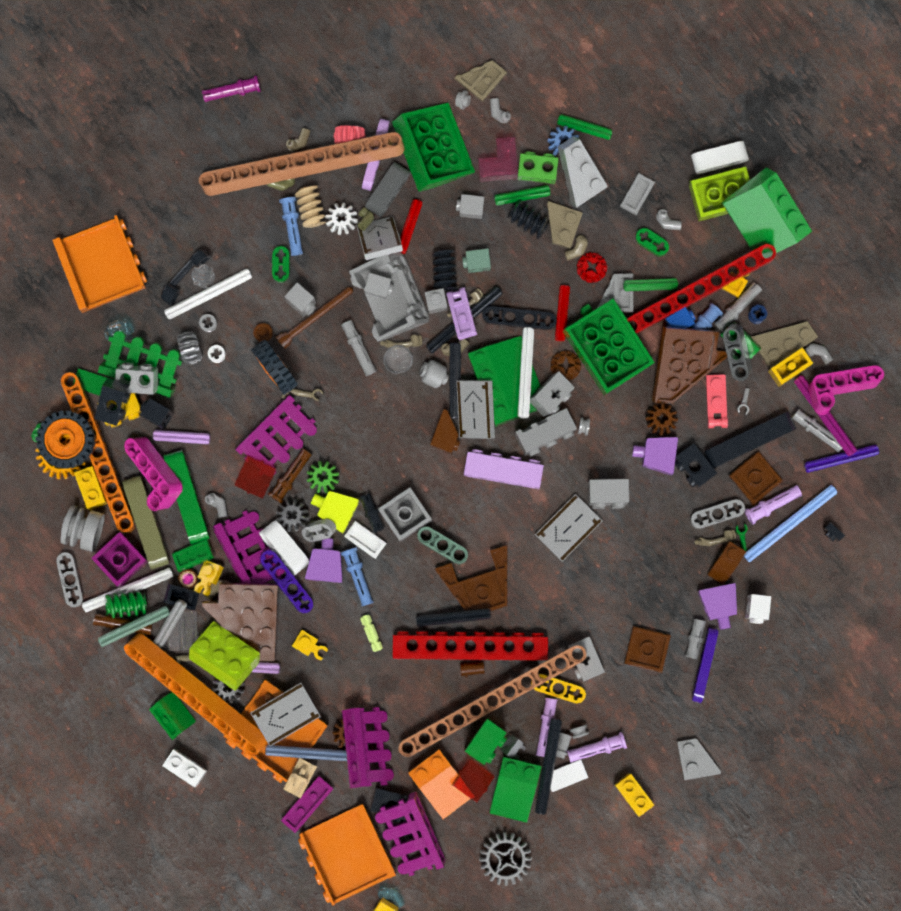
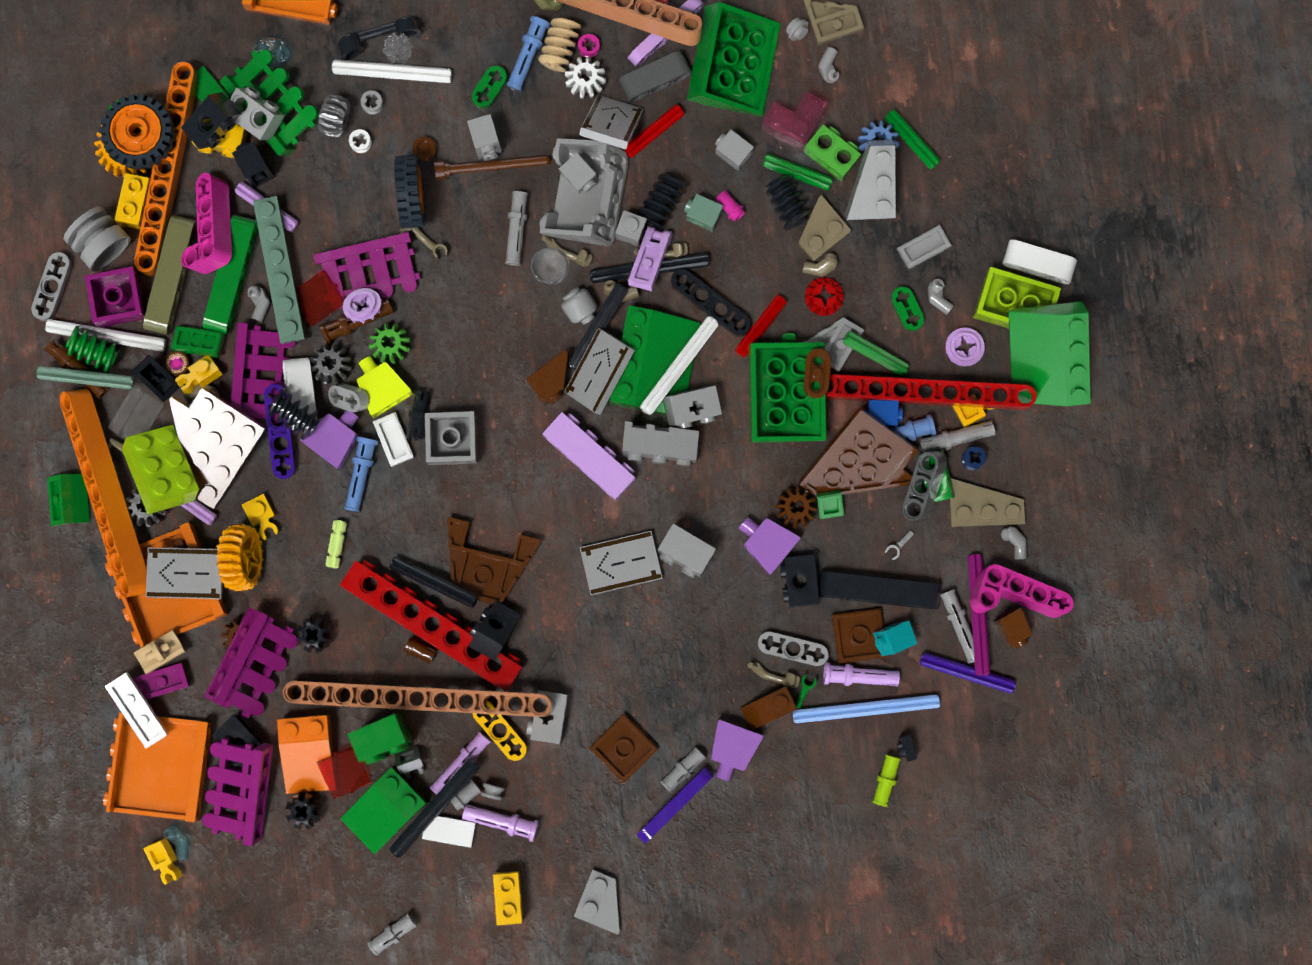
camera: 35 degrees right, 0 degrees up
light grey axle [153,599,187,648] -> none
white brick [163,749,208,787] -> none
sand blue axle [265,745,347,761] -> none
olive arm [358,207,374,231] -> none
sand green beam [417,527,468,565] -> none
light grey gear [479,832,532,886] -> none
reddish brown gear [551,350,581,381] -> none
light grey bush [578,417,590,436] -> none
coral plate [706,375,728,429] -> none
white brick [745,594,771,624] -> none
yellow brick [768,347,813,387] -> none
none -> white plate [105,672,168,748]
none -> light orange gear [216,524,264,591]
none -> sand green plate [253,196,306,344]
none -> black piece [268,388,324,440]
none -> black piece [285,793,322,830]
none -> black piece [296,617,332,653]
none -> lavender gear [343,288,382,324]
none -> light grey pin [368,913,417,956]
none -> black brick [469,600,521,661]
none -> dark pink bush [578,34,600,58]
none -> dark pink pin [715,190,745,222]
none -> reddish brown plate [803,349,831,399]
none -> green tile [816,490,844,519]
none -> lime pin [872,754,901,807]
none -> teal brick [873,621,918,656]
none -> lavender gear [946,328,985,366]
none -> reddish brown slope [993,608,1032,649]

